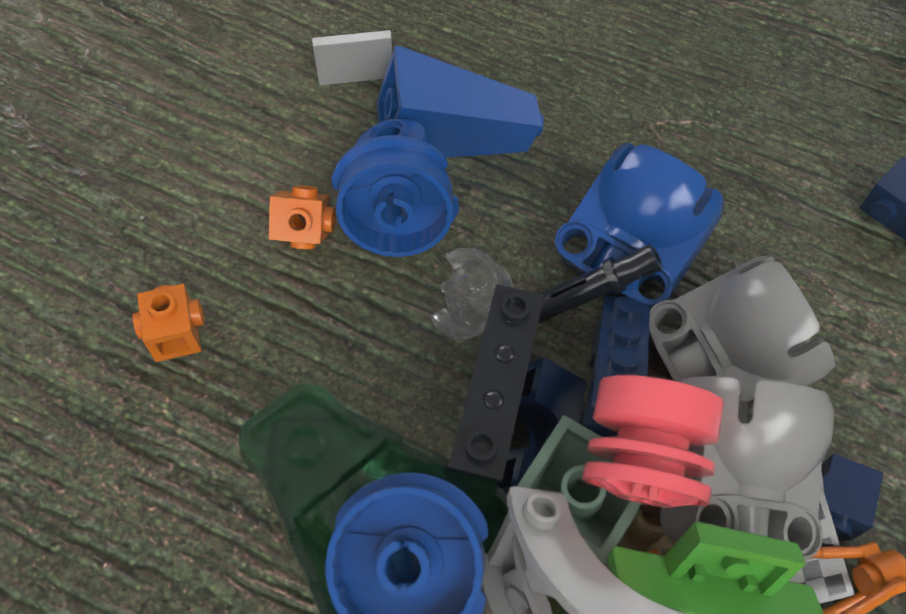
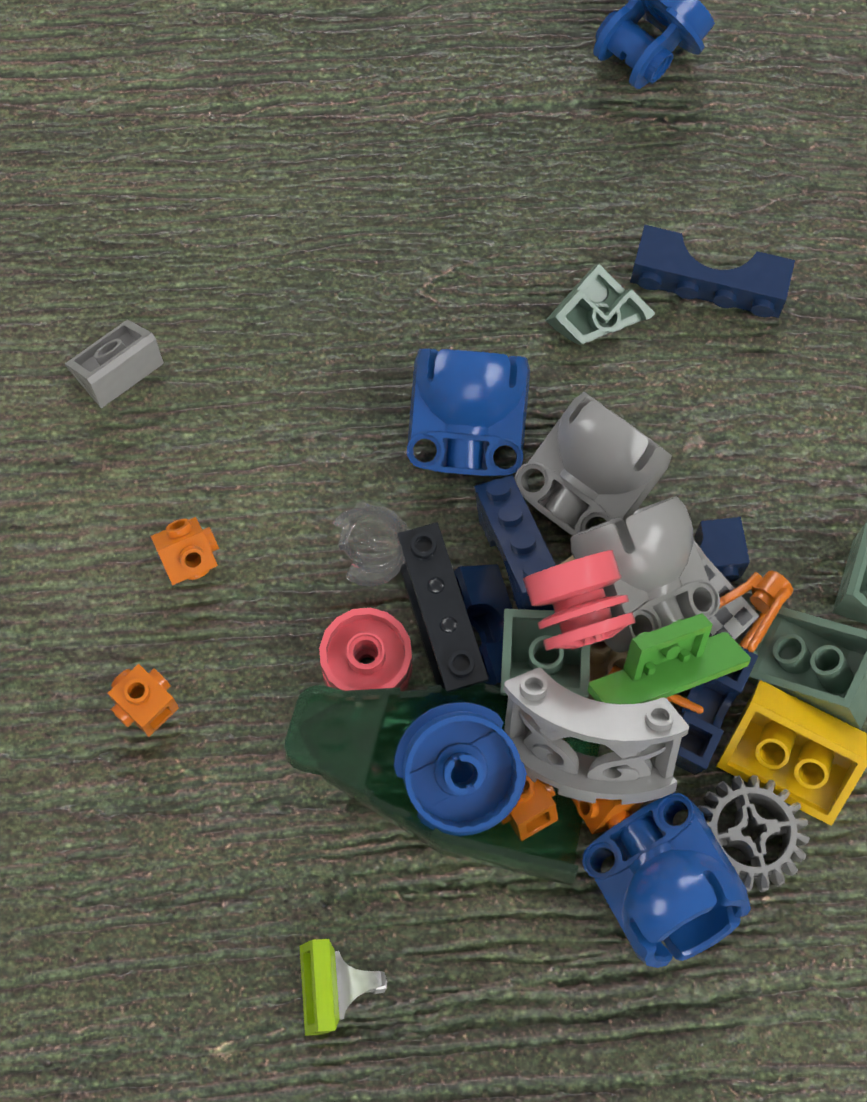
camera: 30 degrees left, 10 degrees up
blue piece [331,119,459,257] -> none
blue slope [376,46,544,158] -> none
black pin [538,243,663,323] -> none
none -> coral wheel [319,607,412,712]
none -> sand green slope [545,264,655,345]

